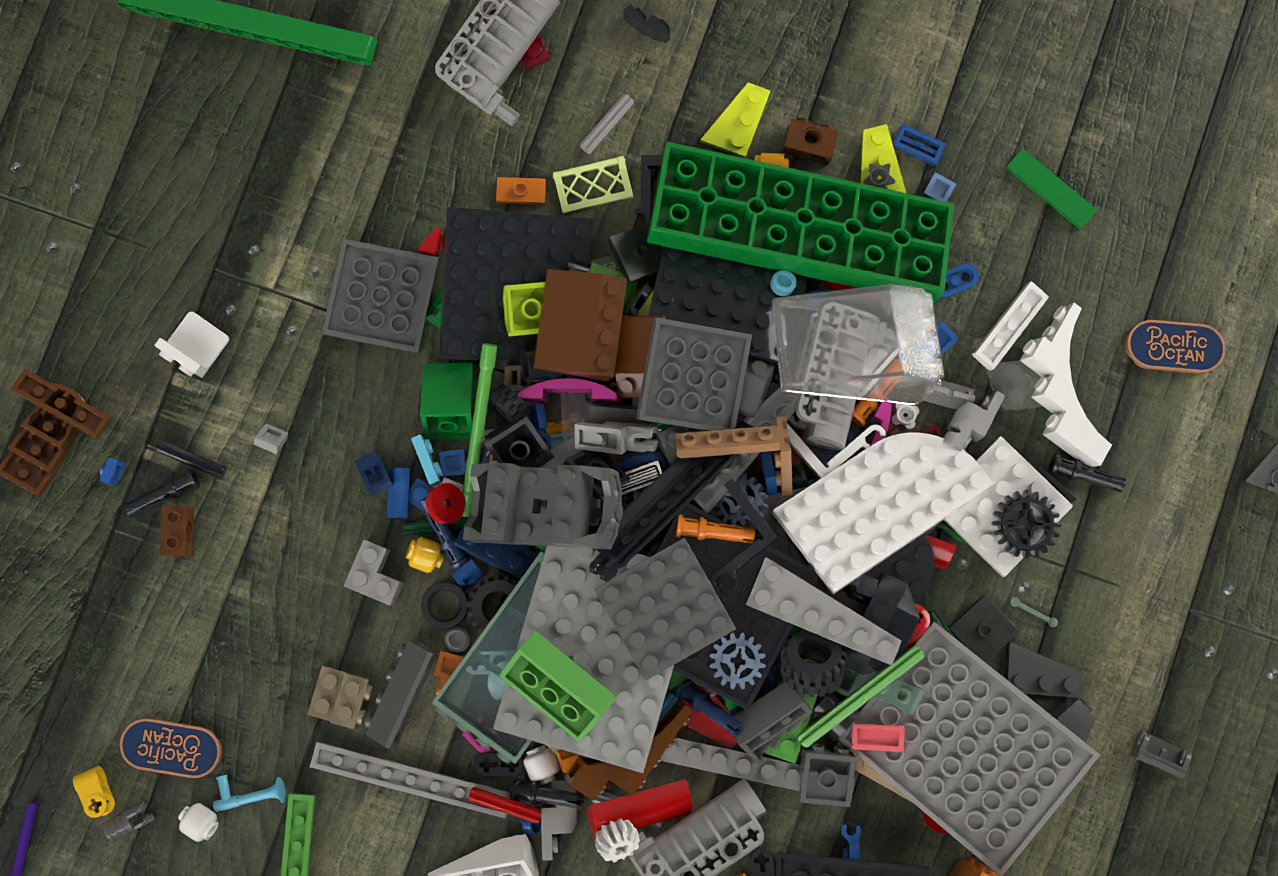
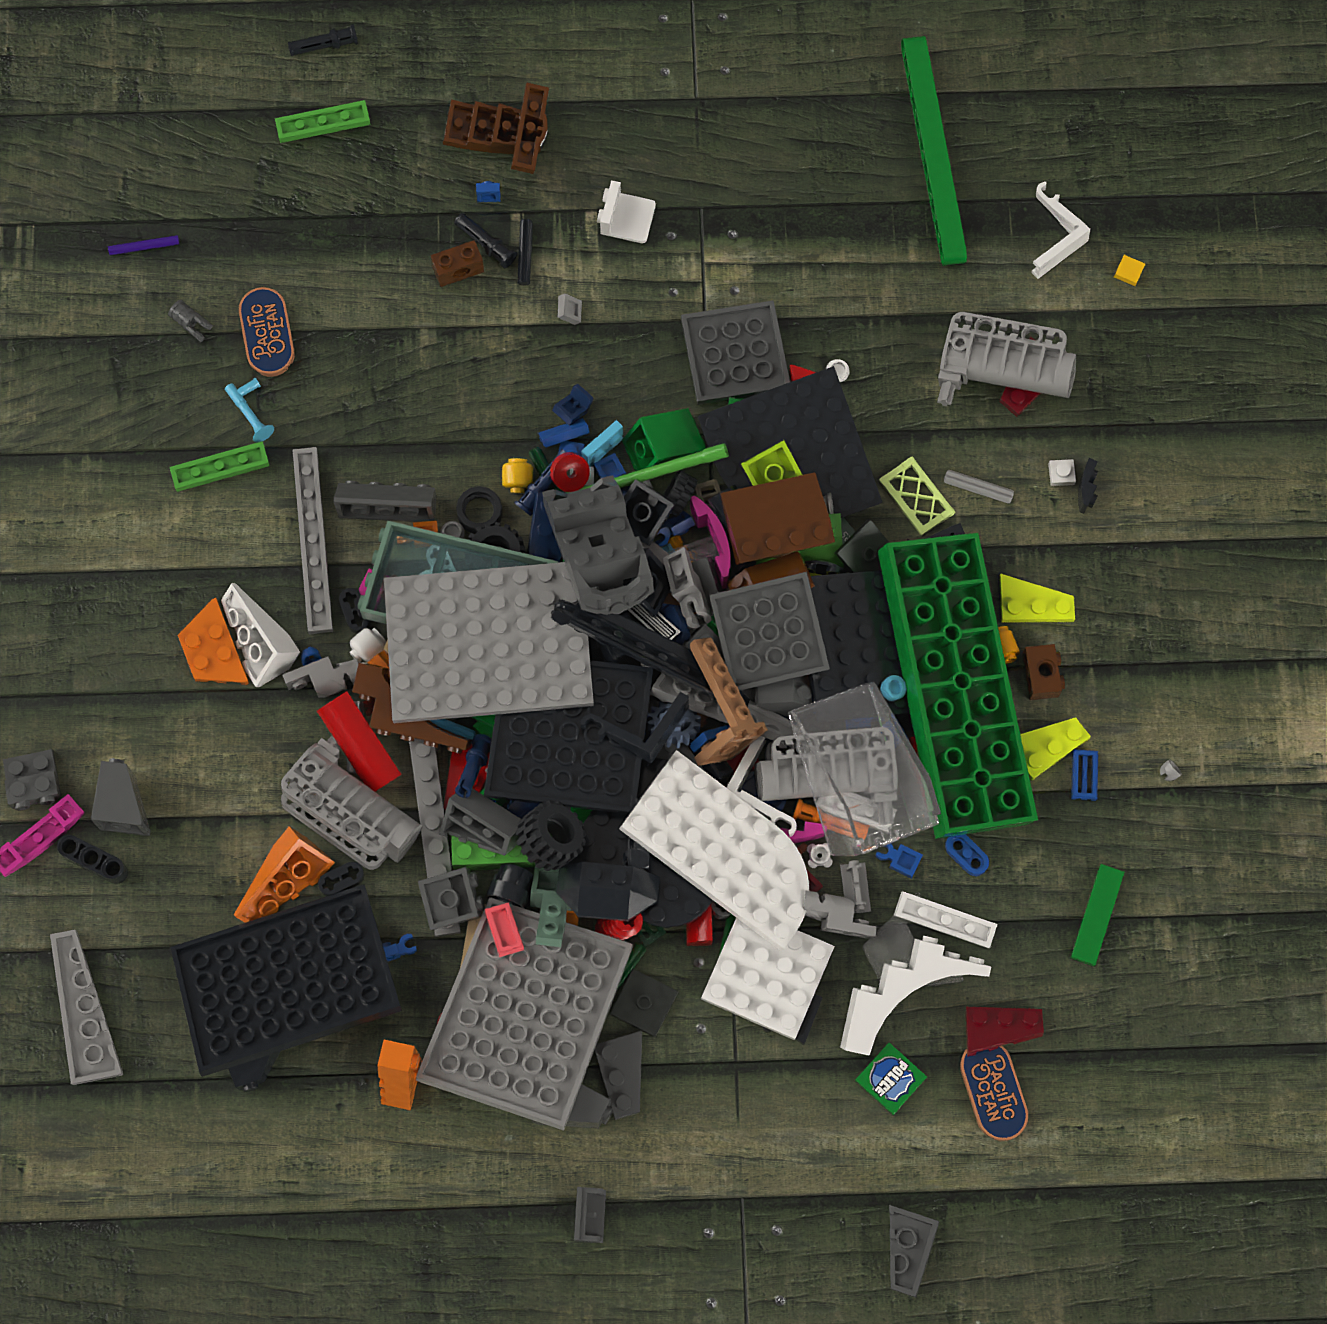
camera: 70 degrees right, 10 degrees down
yellow piece [73,766,115,818] -> none
white head [178,803,219,842] -> none
dark tan plate [307,666,373,729] -> none
light grey brick [344,540,404,606] -> none
blue plate [452,559,485,590] -> none
red axle [468,787,542,823] -> none
orange plate [496,177,546,205] -> none
bright green slope [499,631,617,743] -> none
black pin [509,779,584,810] -> none
dark grey plate [594,538,736,681] -> none
white gear [595,818,640,862] -> none
orange pin [676,514,755,544] -> none
sand blue gear [709,632,766,689] -> none
light grey wing [746,557,902,665] -> none
bright green axle [797,645,925,747] -> none
dark grey plate [863,163,895,188] -> none
medium blue plate [922,172,956,202] -> none
black gear [991,490,1061,559] -> none
sand green hinge [1010,597,1058,627] -> none
black pin [1048,453,1126,493] -> none
none -> white plate [826,359,849,382]
none -> tile [855,1043,927,1115]
none -> dark red wing [965,1007,1044,1057]
none -> white plate [1048,459,1076,486]
none -> light grey hinge [1160,759,1182,781]

